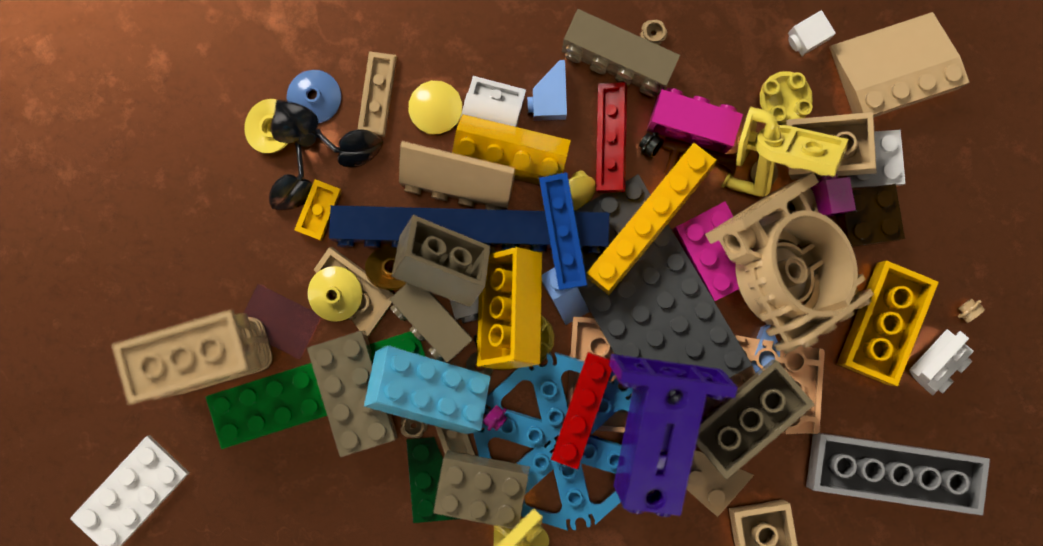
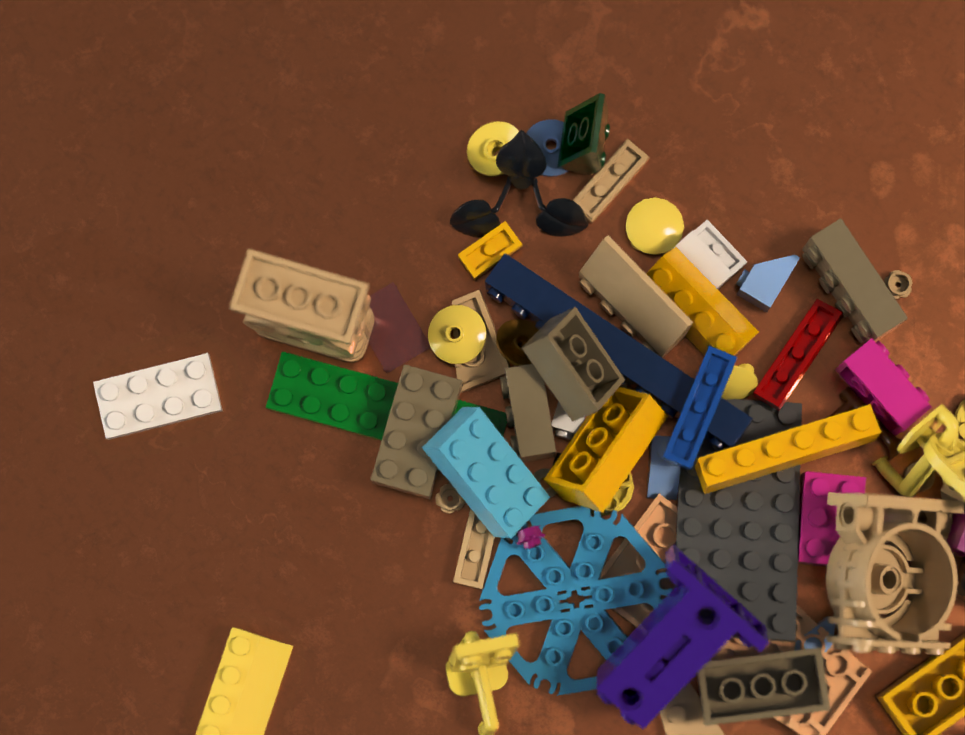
camera: 40 degrees right, 5 degrees down
dark green wing [406,436,460,523] -> none
dark tan brick [434,450,530,529] -> none
red plate [551,352,612,469] -> none
pearl dark grey plate [639,132,664,158] -> none
none -> dark green slope [557,93,610,175]

